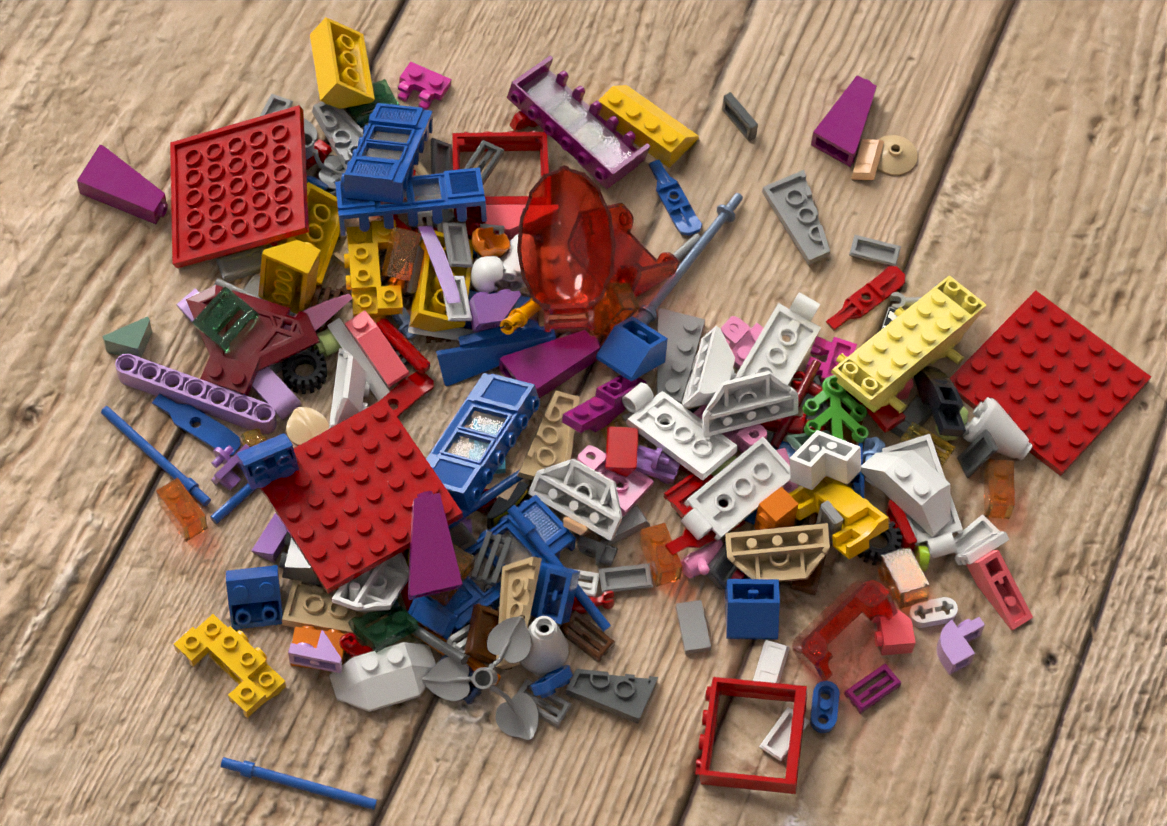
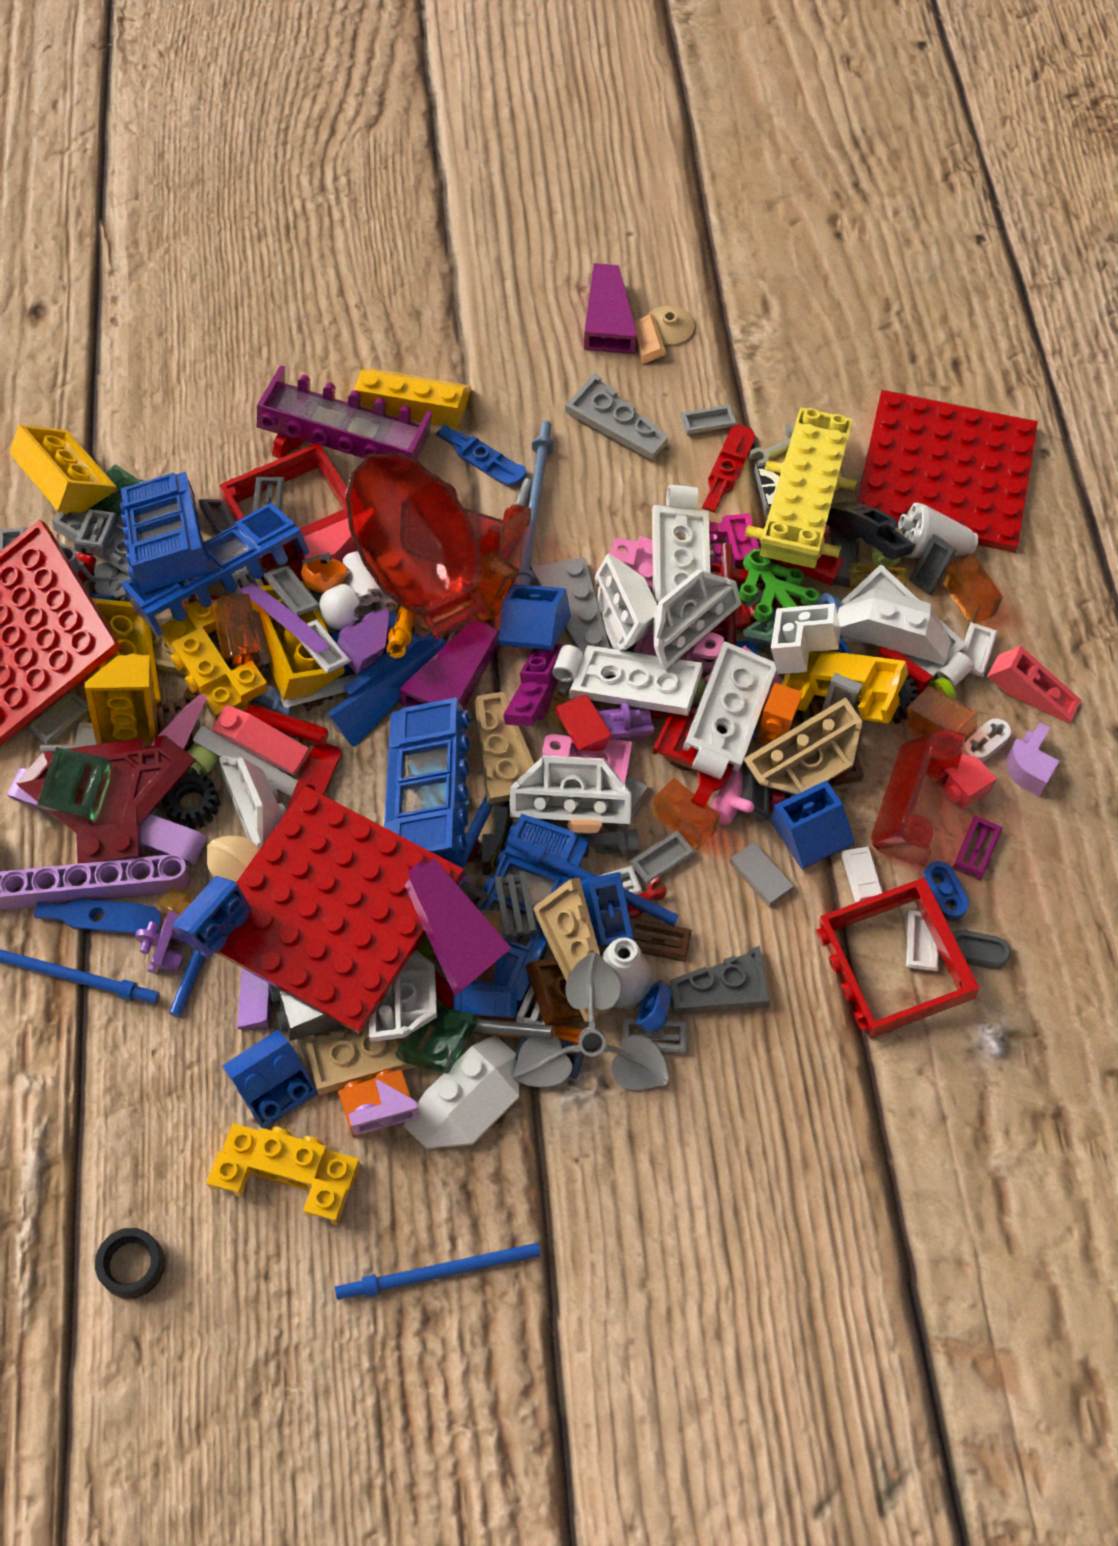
camera: 25 degrees left, 0 degrees up
clear orange brick [156,478,208,542] -> none
red arm [339,633,389,657] -> none
dark pink plate [398,61,452,110] -> none
dark grey tile [722,92,758,141] -> none
white tile [954,531,1010,565] -> none
none -> light grey tile [74,509,117,555]
none -> black tyre [95,1228,165,1299]
none -> dark grey tile [952,930,1011,969]

